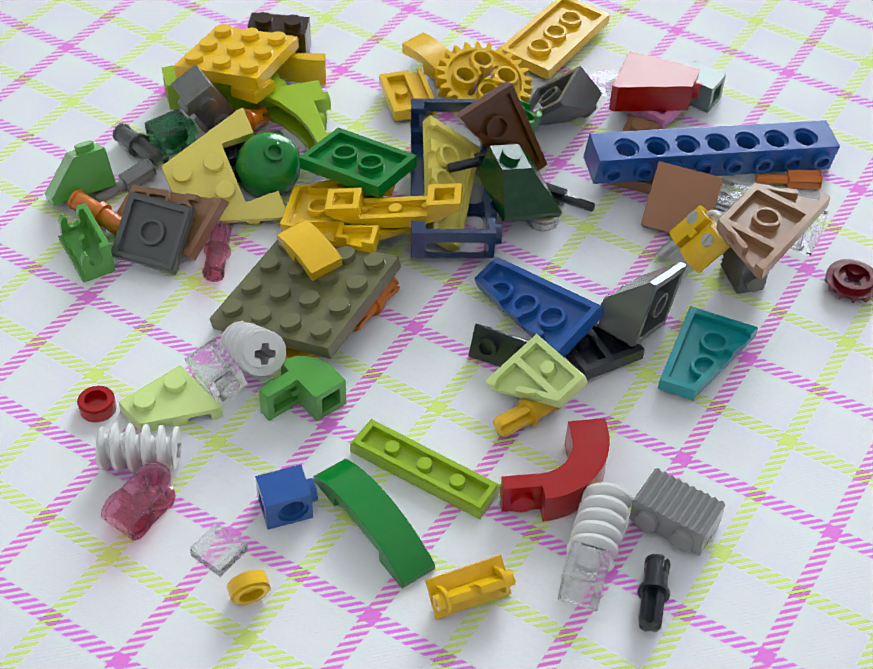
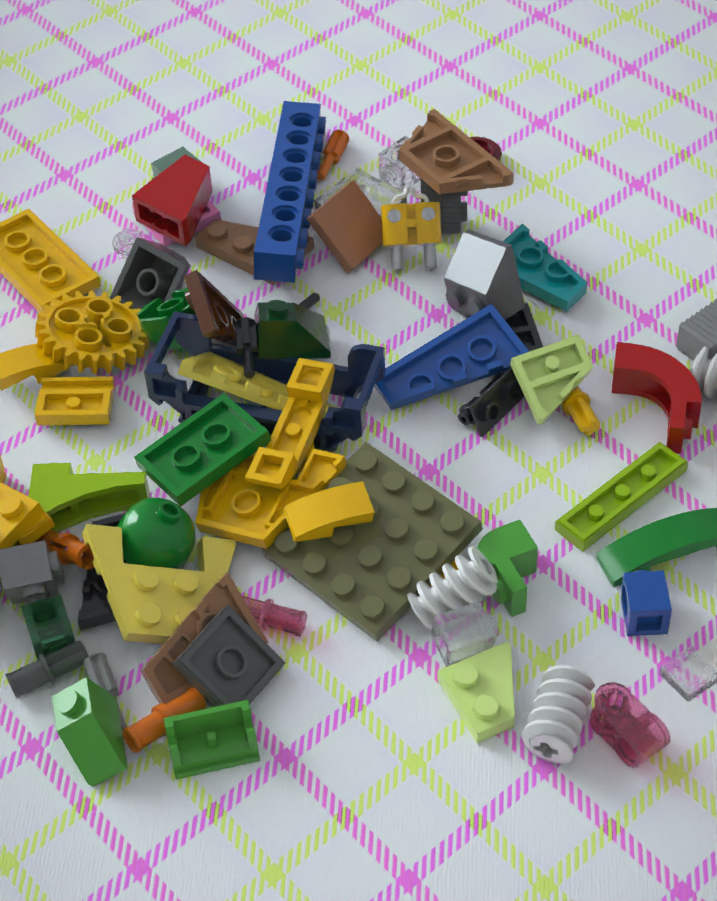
camera: 70 degrees left, 0 degrees up
red tile [77,386,117,423] -> none

